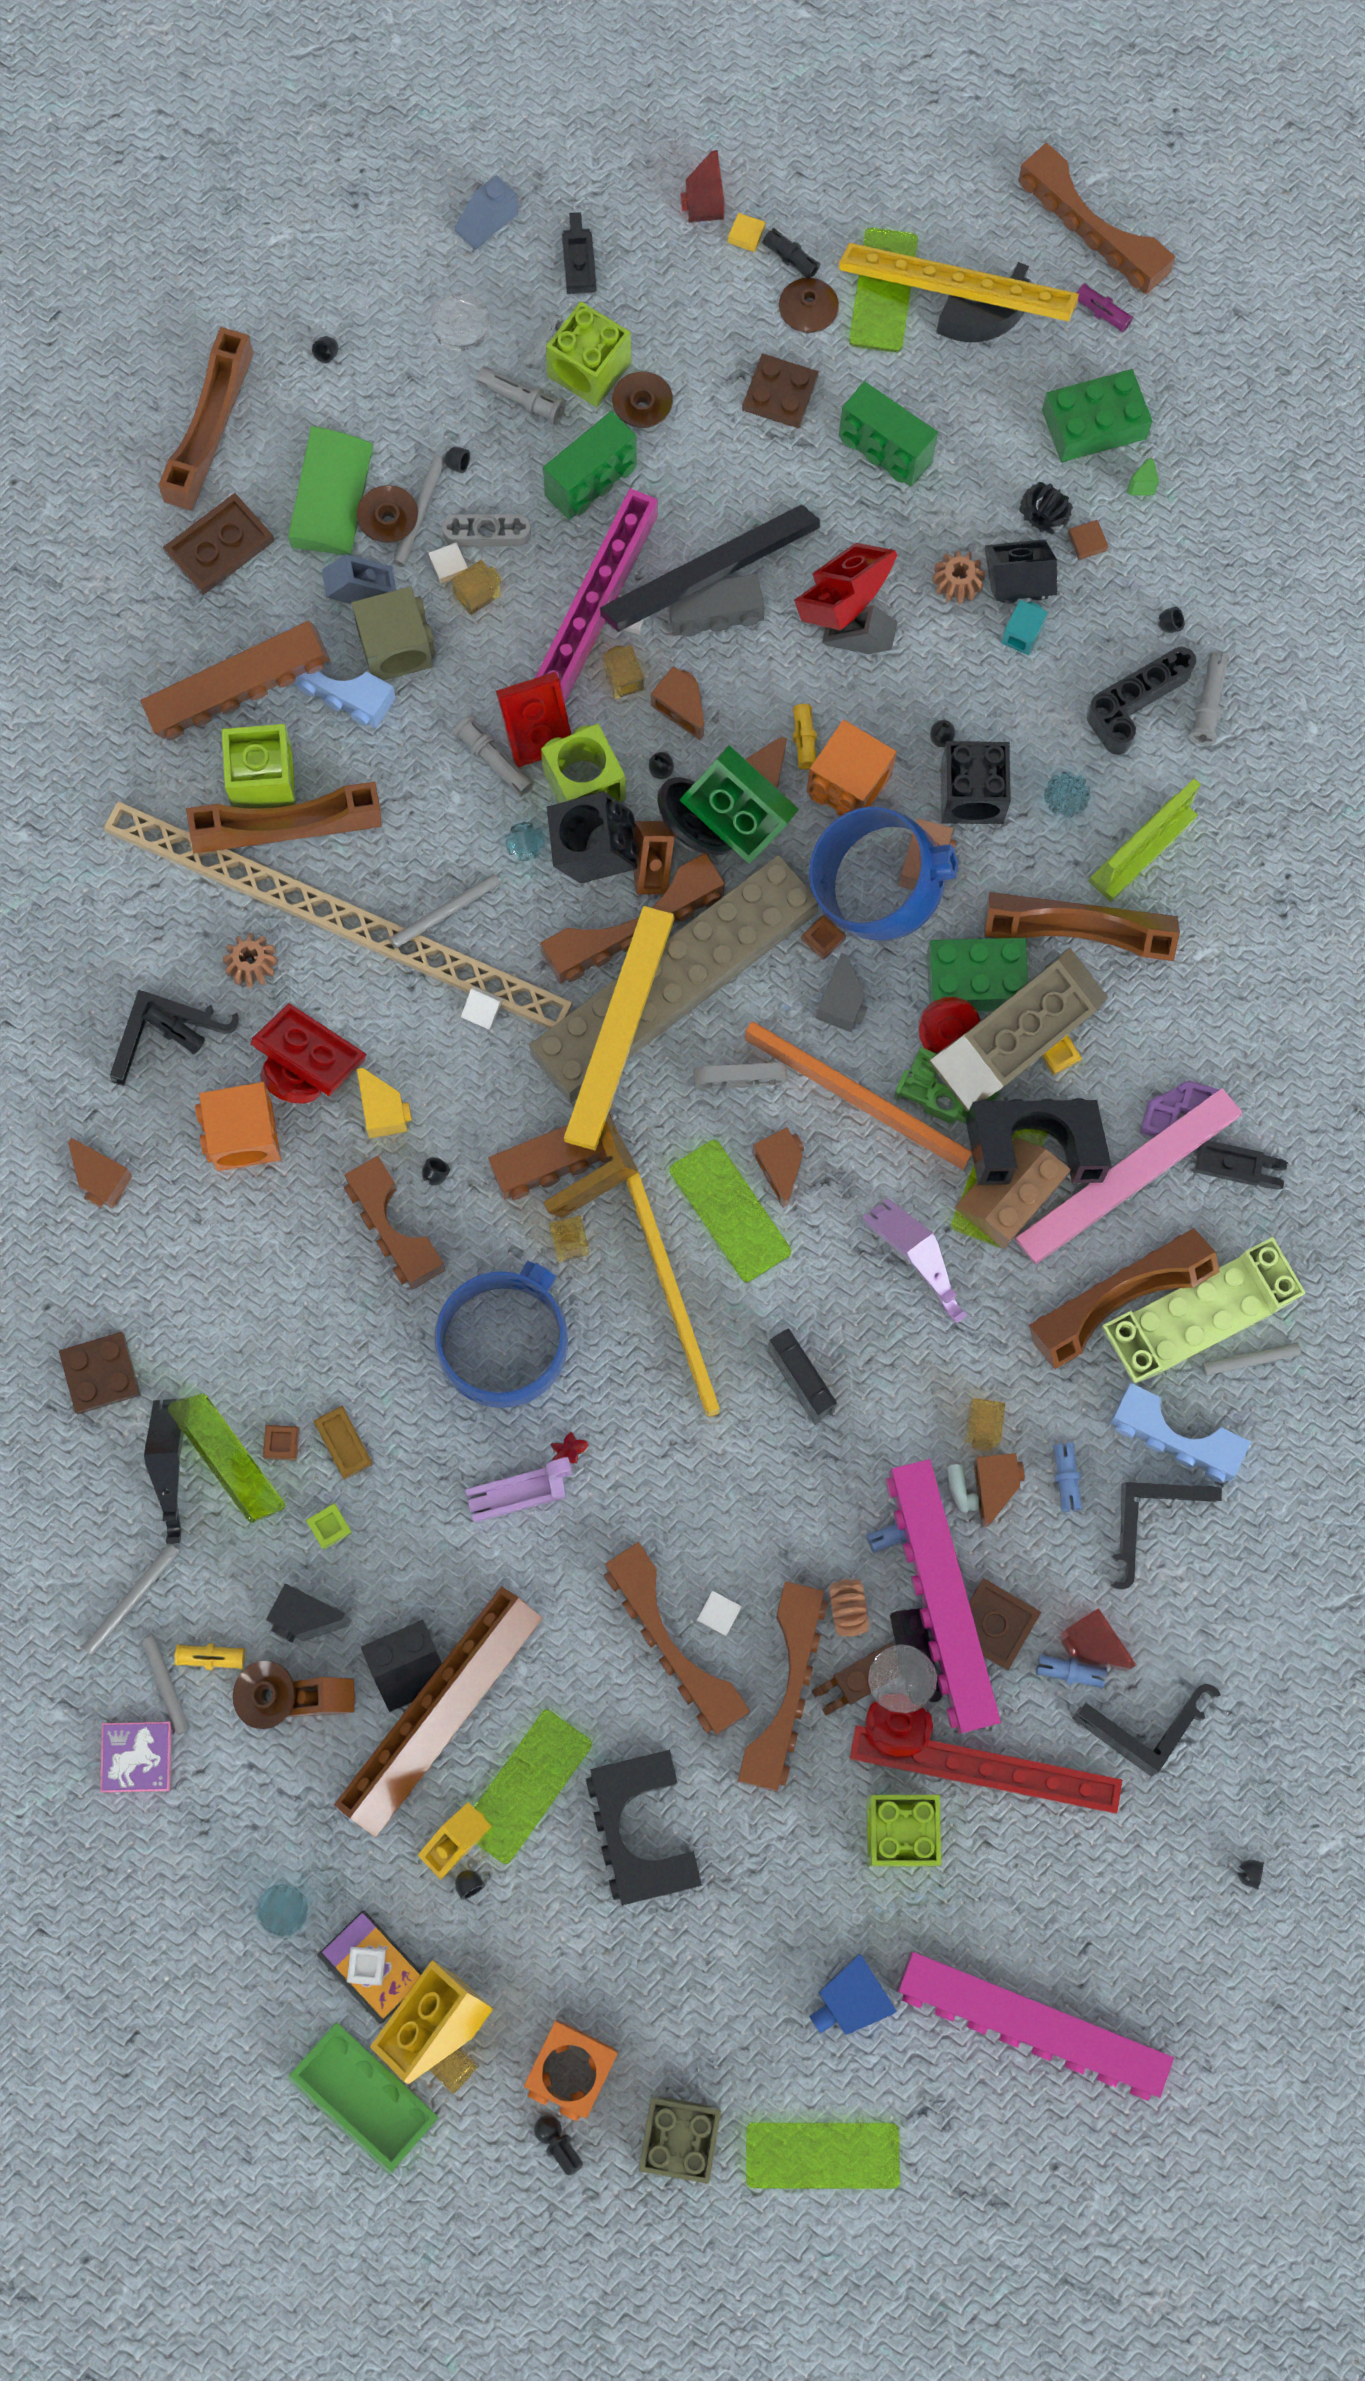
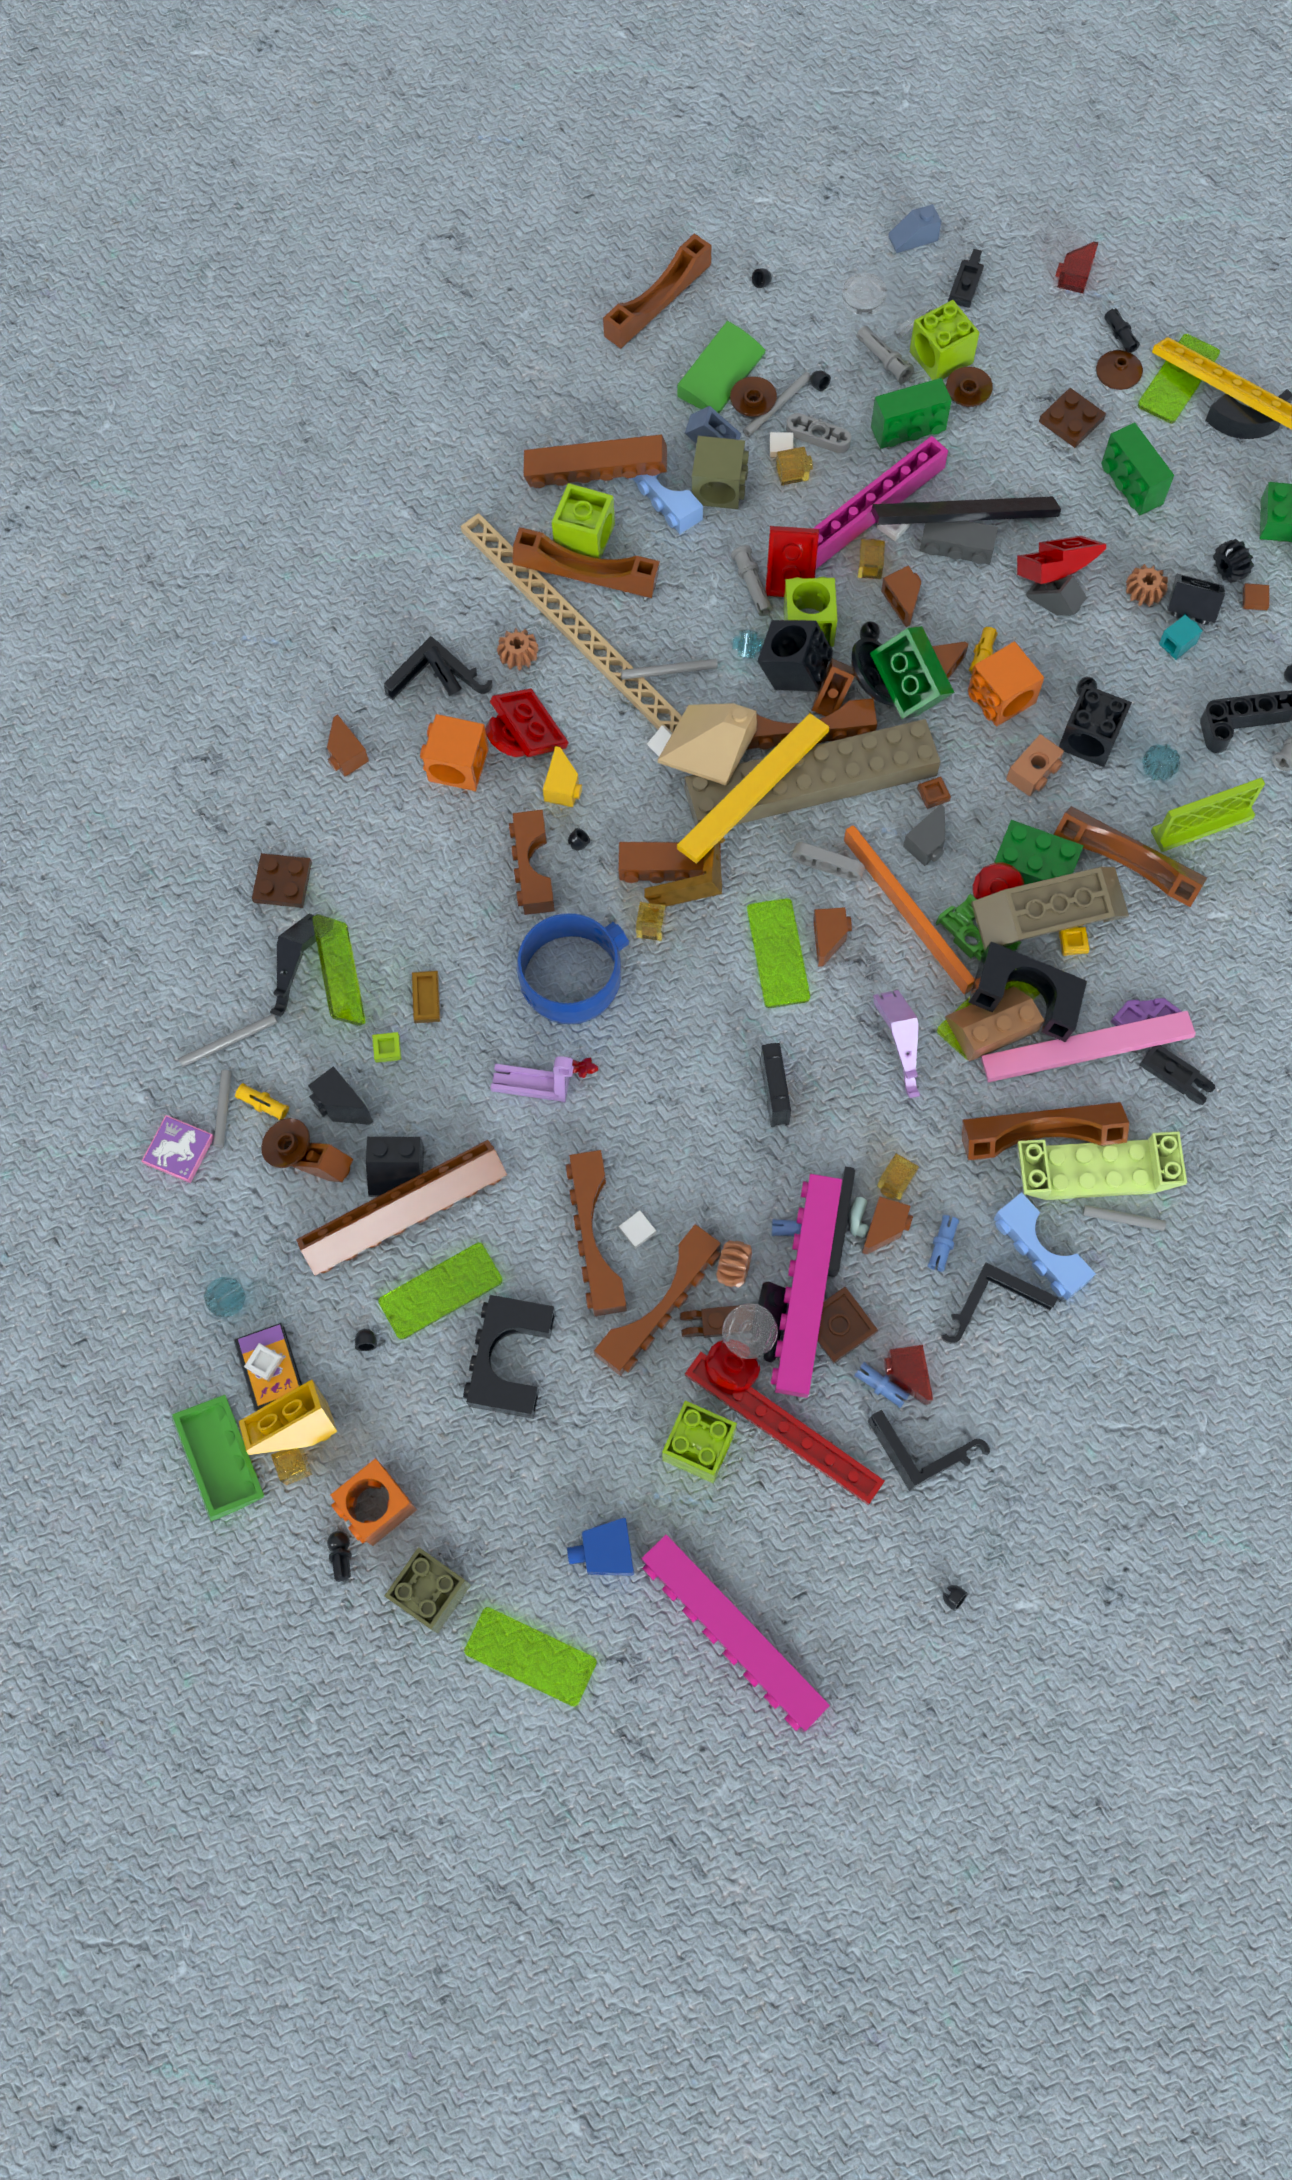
camera: 30 degrees right, 5 degrees down
reddish brown plate [163,493,275,595] -> none
dark orange tile [263,1425,300,1461] -> none
yellow slope [417,1802,492,1880] -> none
yellow tile [625,1166,720,1418] -> none
yellow tile [727,213,766,252] -> none
blue cylinder [809,807,959,941] -> none
none -> tan slope [658,703,757,786]
none -> black tile [828,1166,855,1277]

